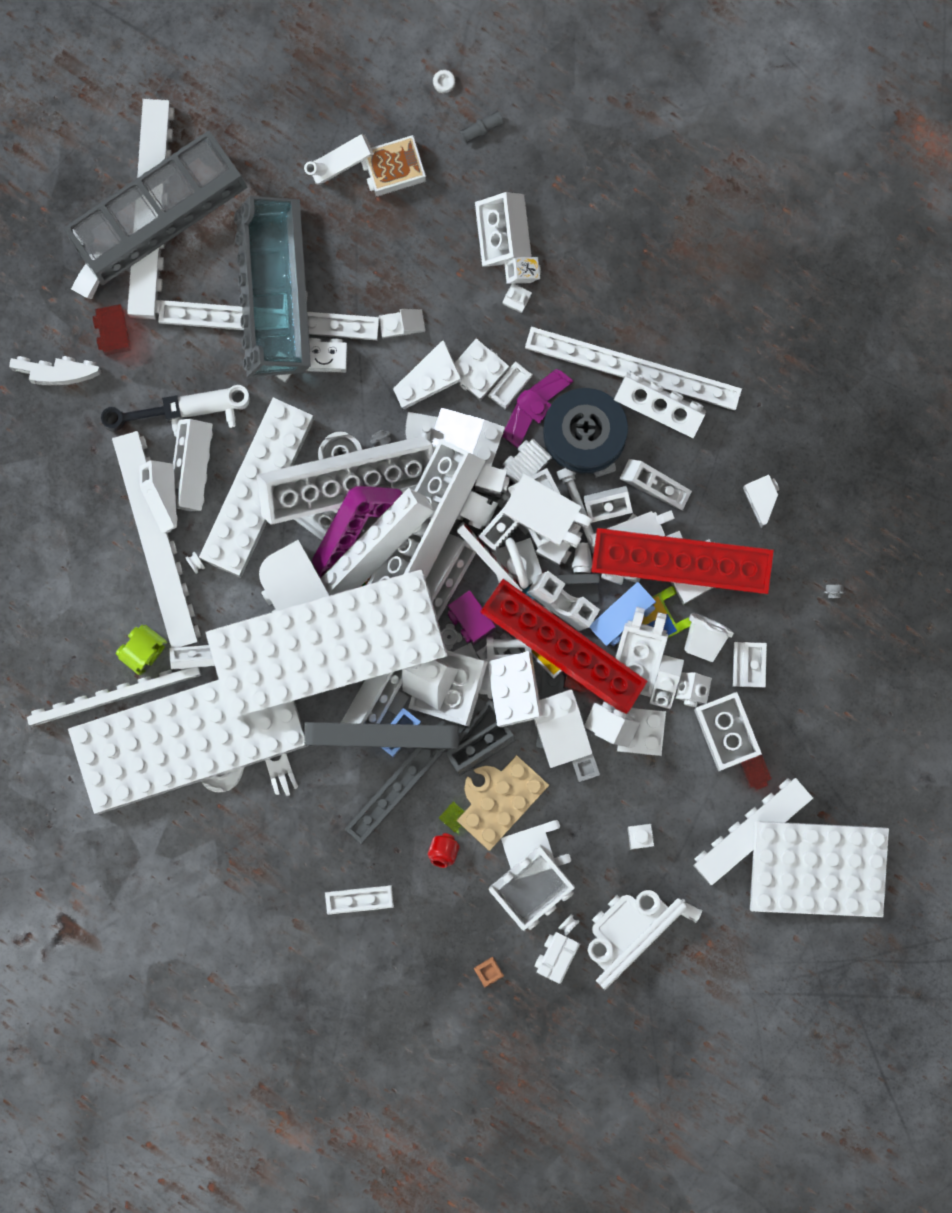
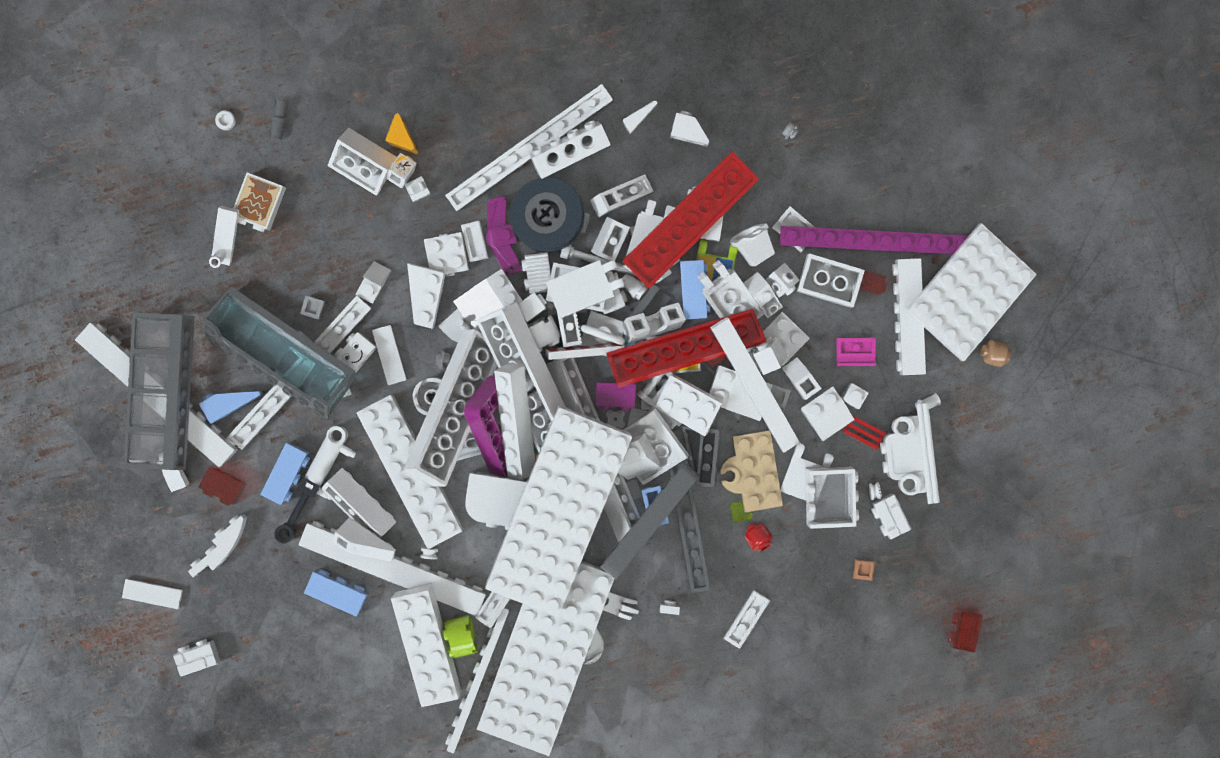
camera: 55 degrees left, 5 degrees up
none -> light blue slope [199,391,264,424]
none -> light blue brick [260,442,310,505]
none -> light grey plate [300,296,325,320]
none -> light blue brick [304,569,368,617]
none -> white tile [372,325,407,385]
none -> light orange slope [385,113,419,154]
none -> white brick [391,584,462,707]
none -> white slope [623,100,657,134]
none -> white plate [659,600,680,615]
none -> white tile [710,317,800,453]
none -> magenta plate [779,226,968,255]
none -> white slope [781,357,821,400]
none -> white slope [801,387,854,441]
none -> dark pink plate [836,338,876,366]
none -> red tile [842,415,886,450]
none -> clear red brick [948,609,983,653]
none -> medium nougat head [981,340,1011,367]

